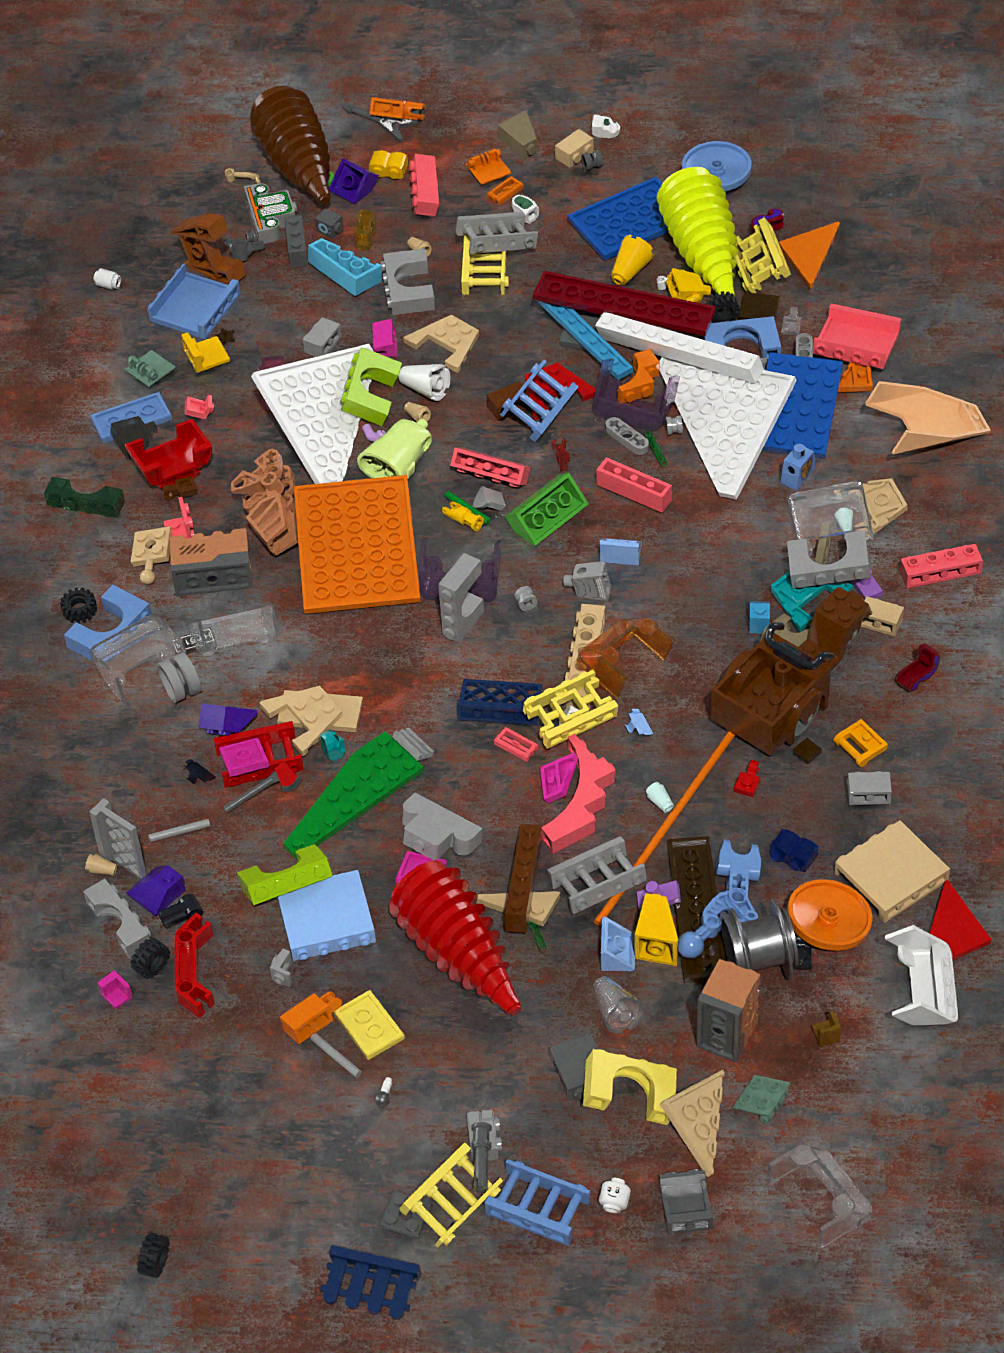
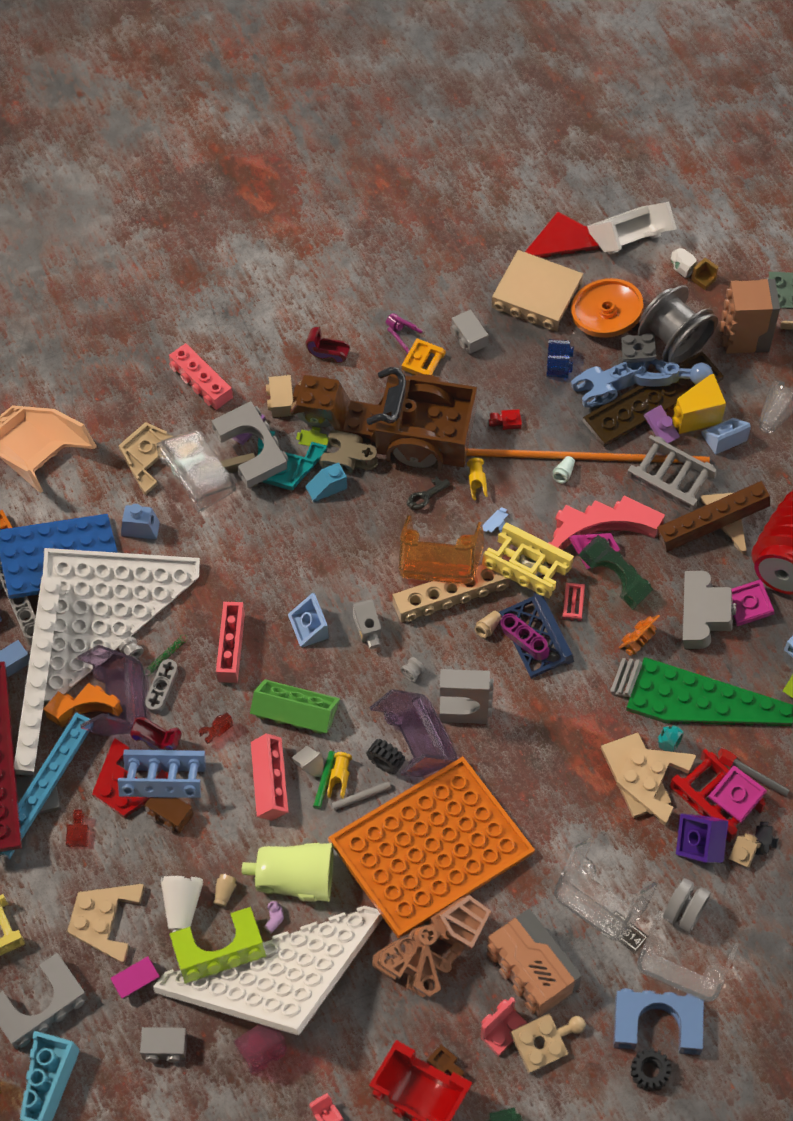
camera: 120 degrees left, 10 degrees up
none -> clear red plate [66,809,89,847]
none -> dark red animal [130,717,182,750]
none -> light grey bar [332,781,391,811]
none -> black tyre [366,739,406,774]
none -> magenta plant [386,313,423,354]
none -> pearl dark grey piece [406,476,450,510]
none -> yellow piece [467,458,488,501]
none -> tan cone [475,611,502,638]
none -> magenta beam [500,614,550,660]
none -> clear green arch [578,534,654,610]
none -> orange hinge [618,615,660,656]
none -> dark grey piece [622,333,656,363]
none -> white rock [671,248,698,278]
none -> tan bracket [729,833,761,867]

